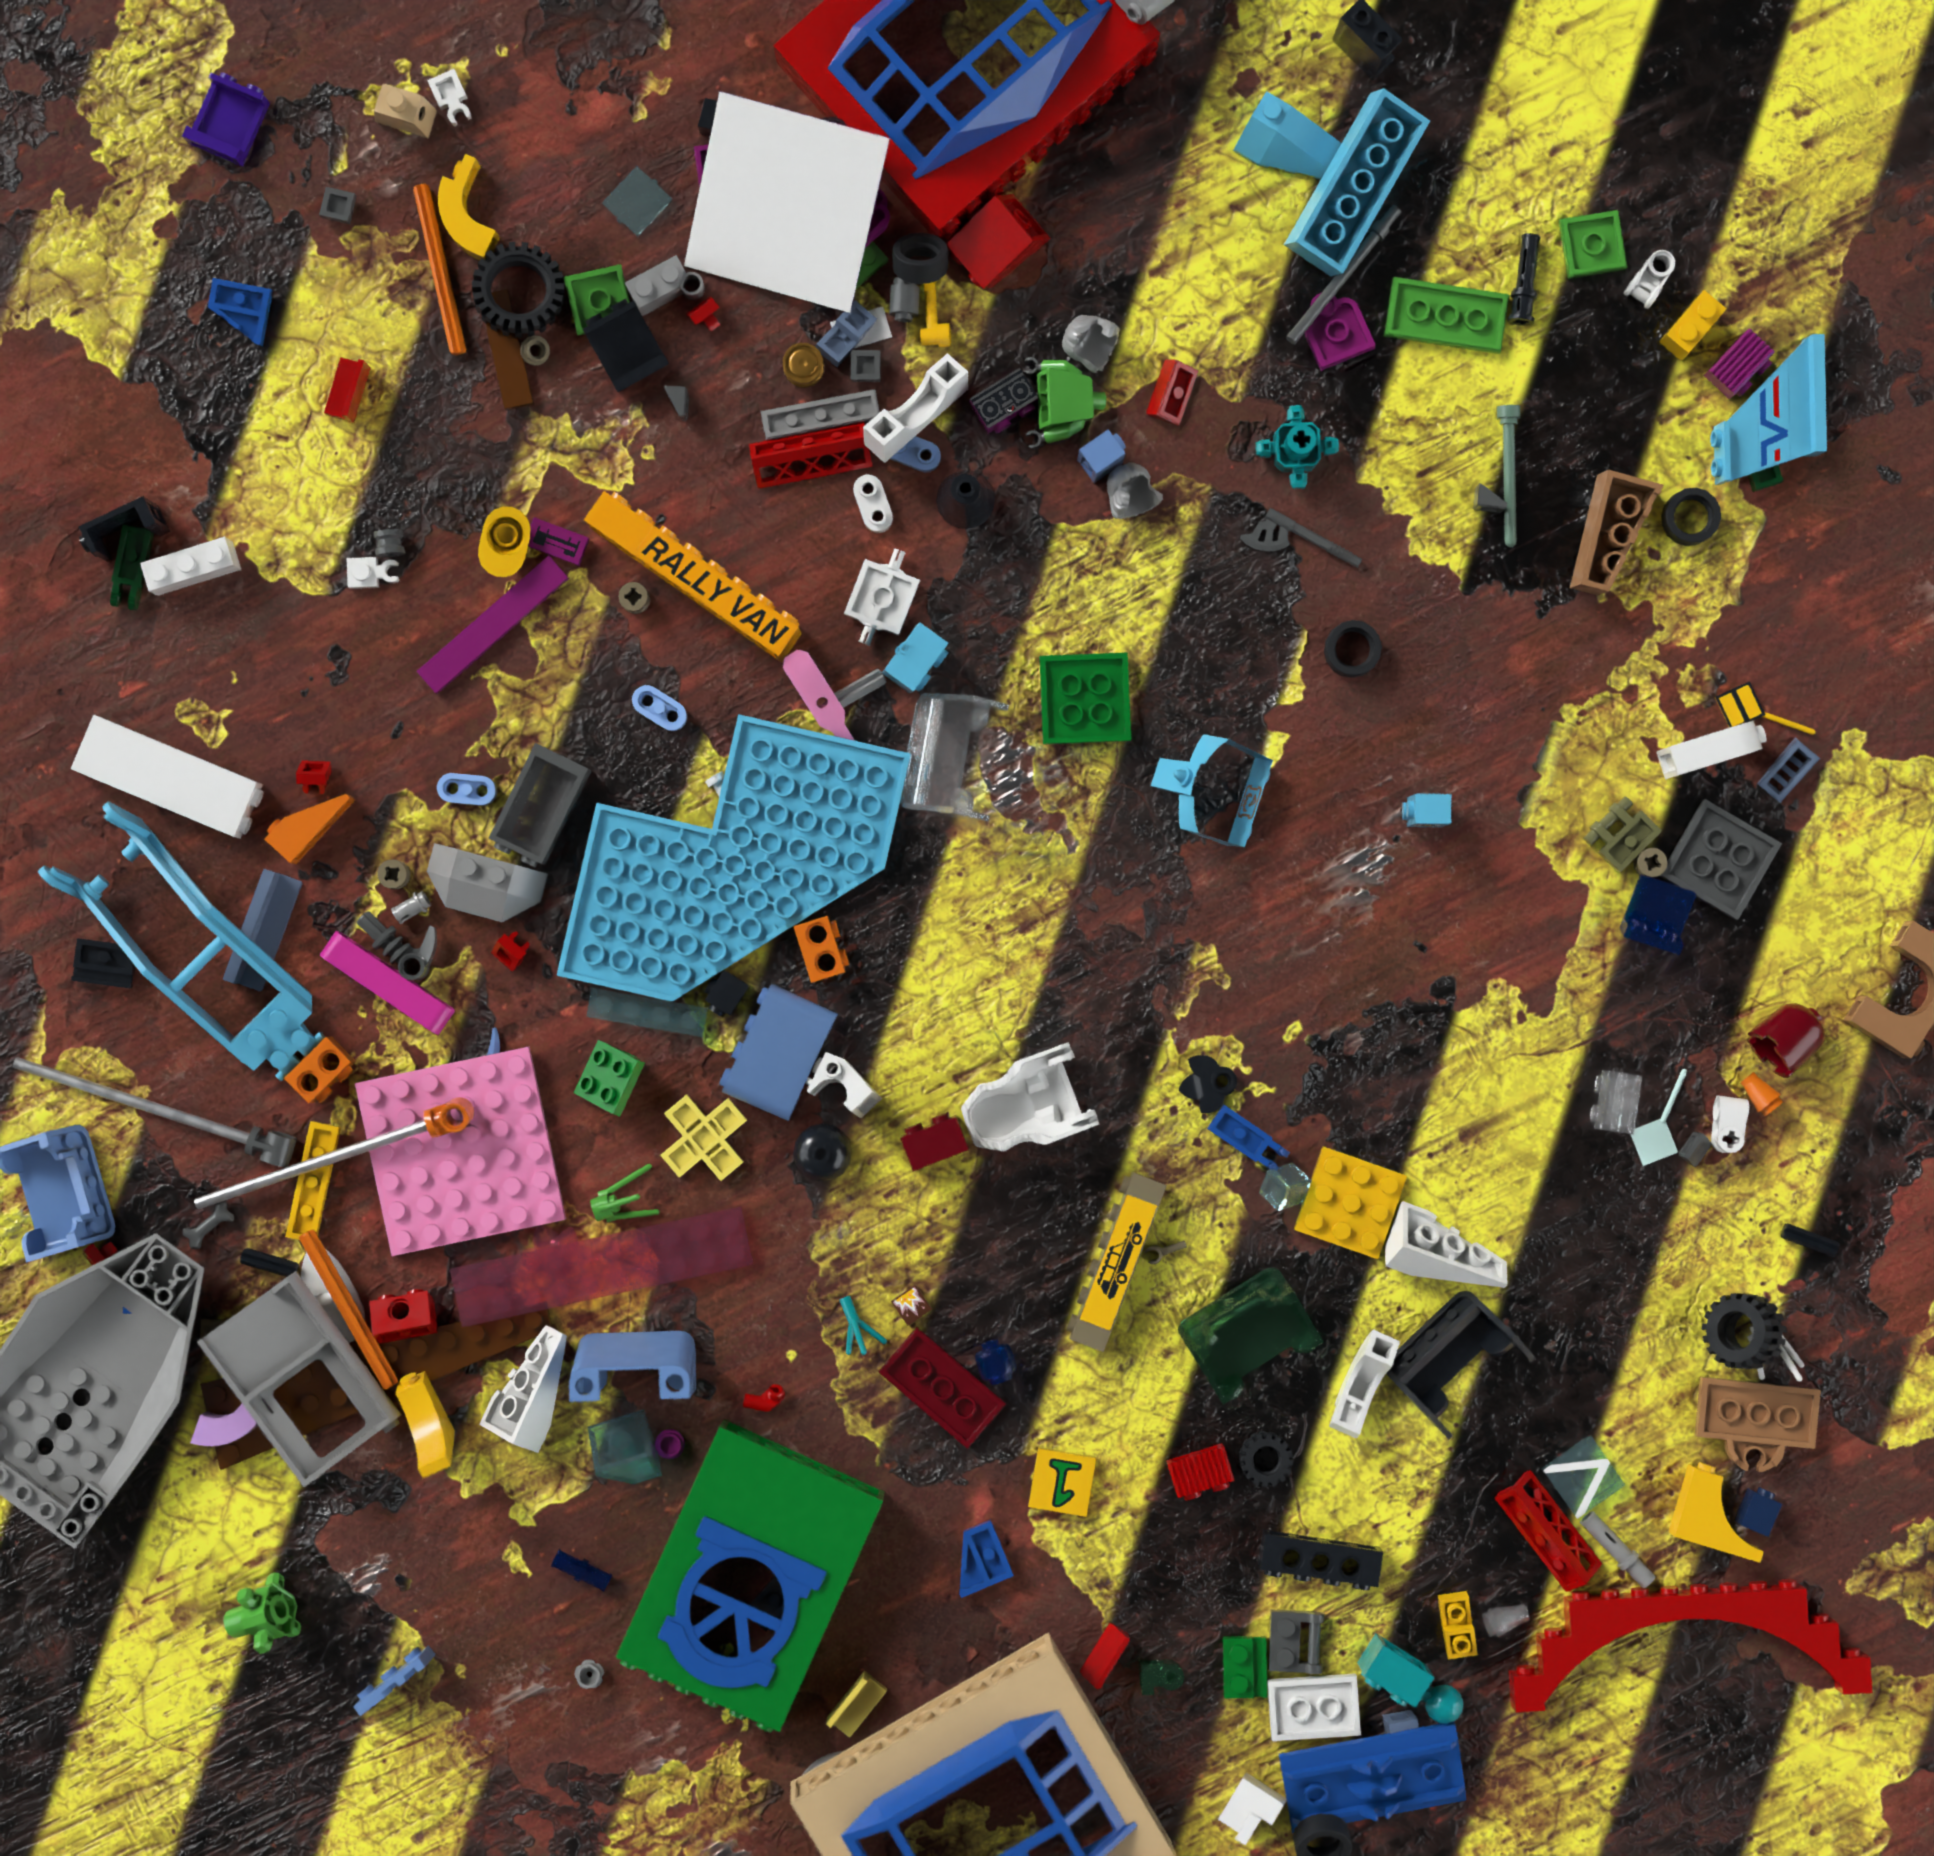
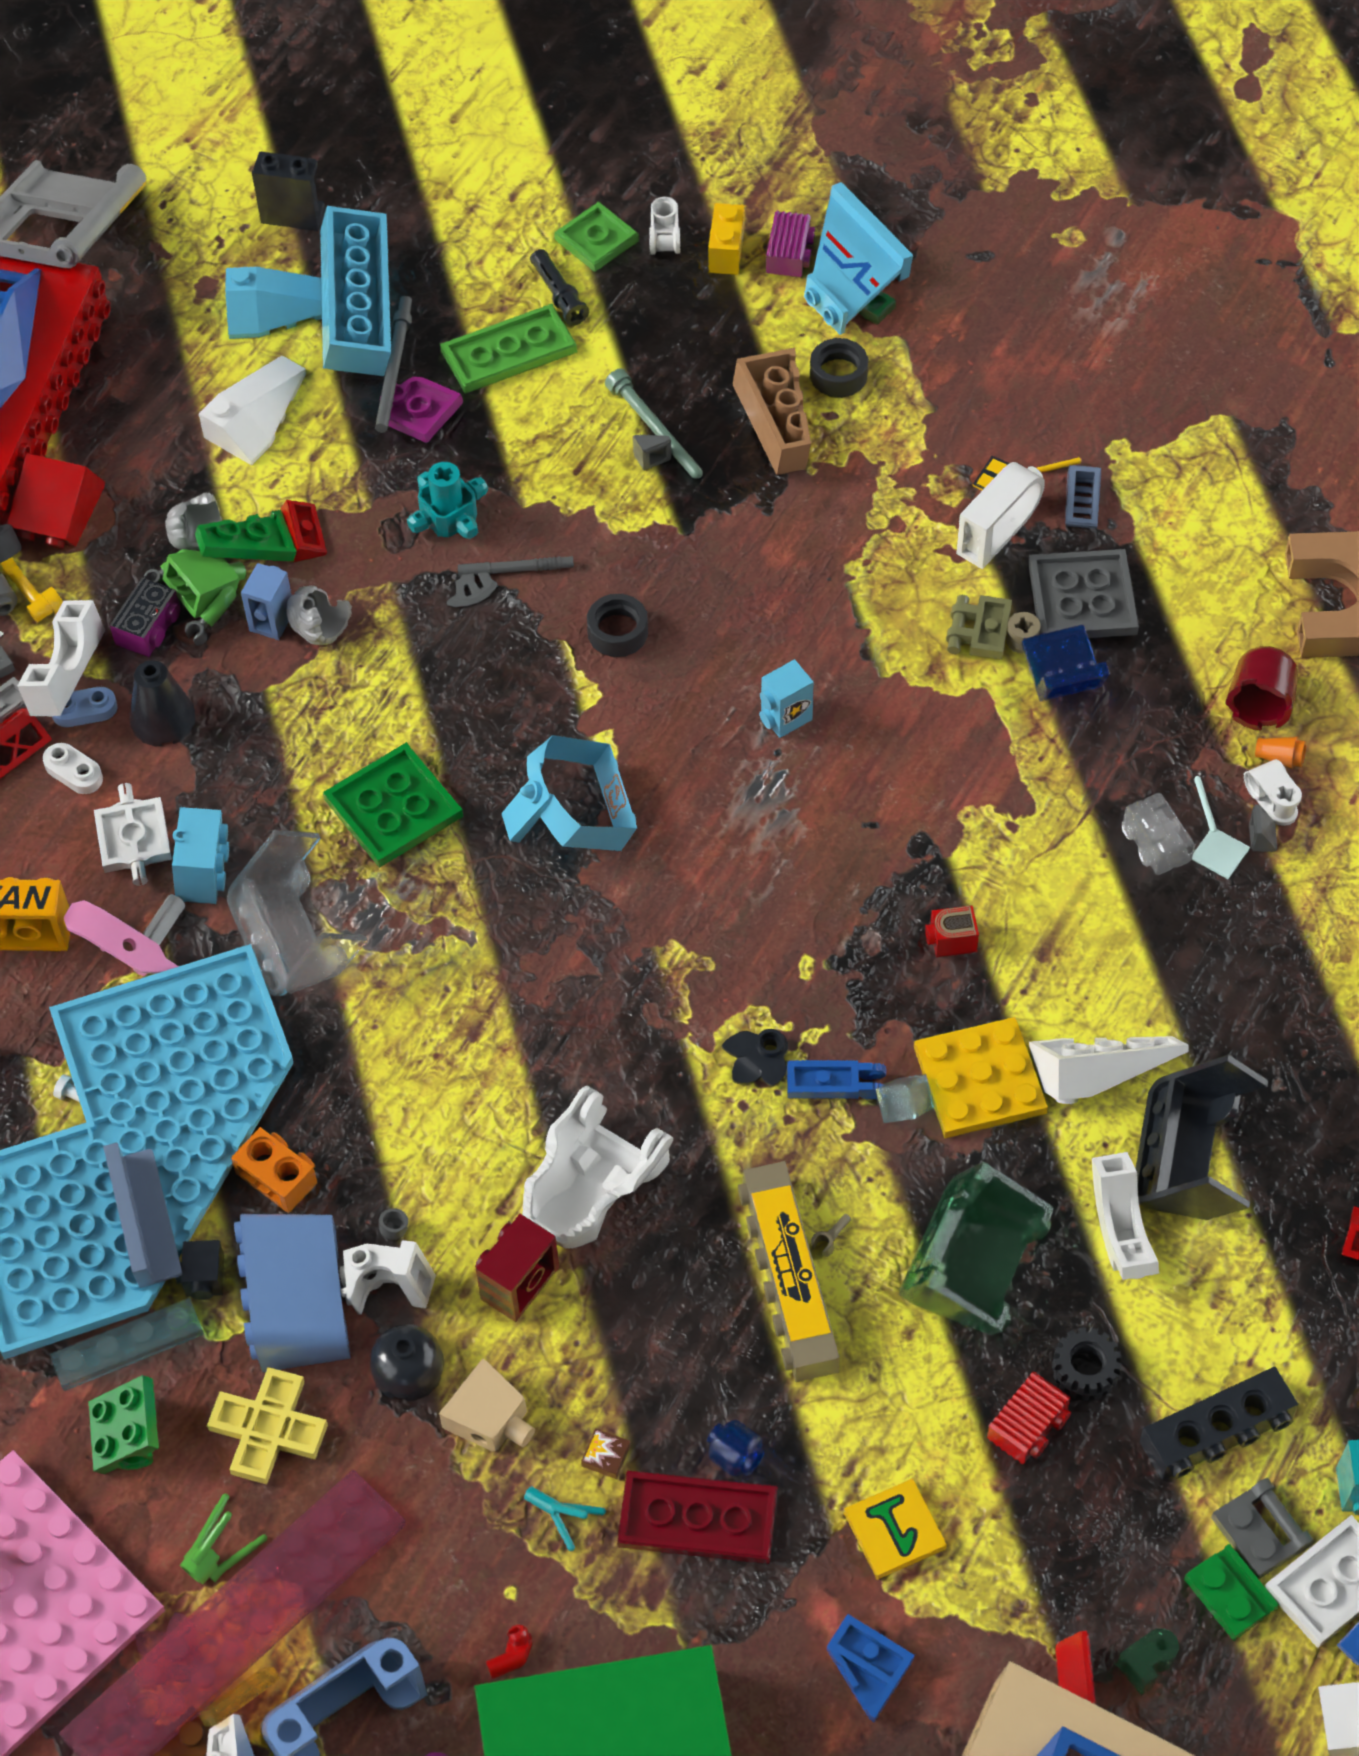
camera: 35 degrees left, 30 degrees down
none -> sand blue panel [103,1142,182,1288]
none -> green wing [195,510,297,561]
none -> clear yellow tile [198,1667,281,1727]
none -> white wedge [199,356,306,466]
none -> dark grey hinge [379,1208,408,1241]
none -> tan torso [439,1359,535,1451]
none -> red brick [925,905,979,957]

